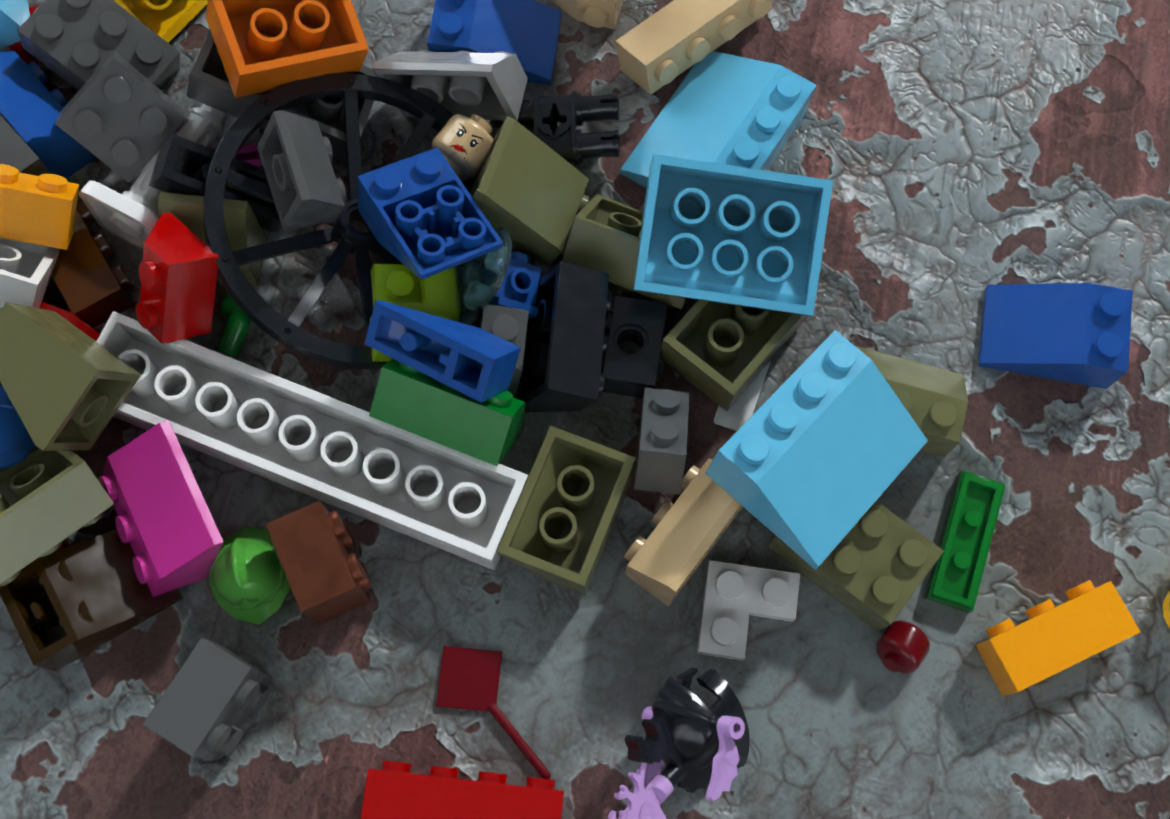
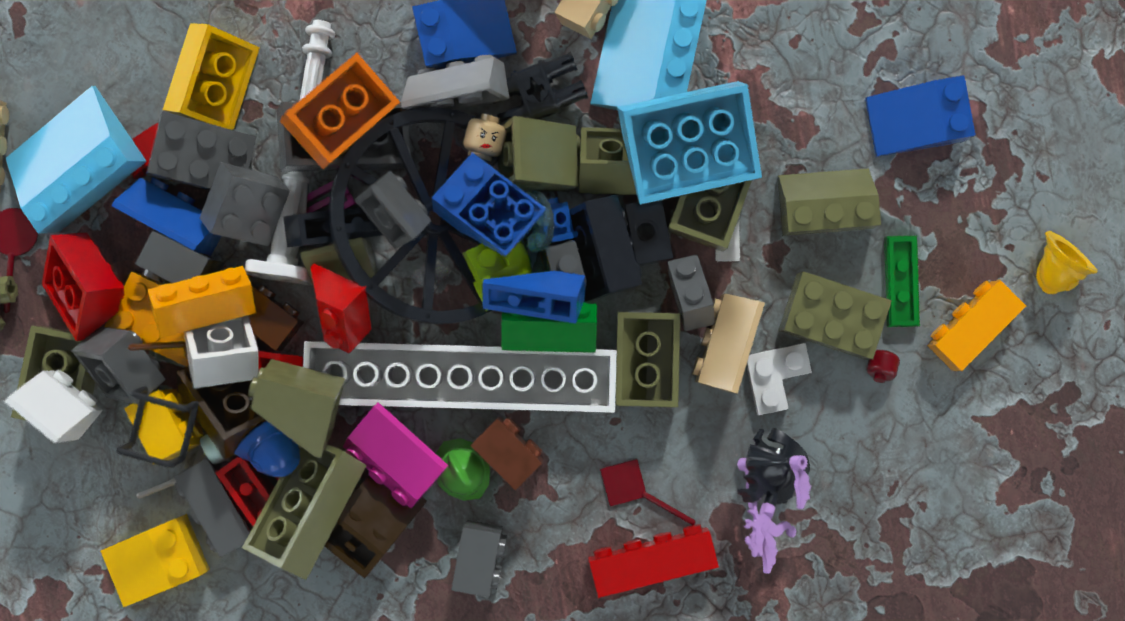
camera: 20 degrees left, 15 degrees up
green arm [216,295,250,358] -> none
medium azure slope [705,330,928,570] -> none

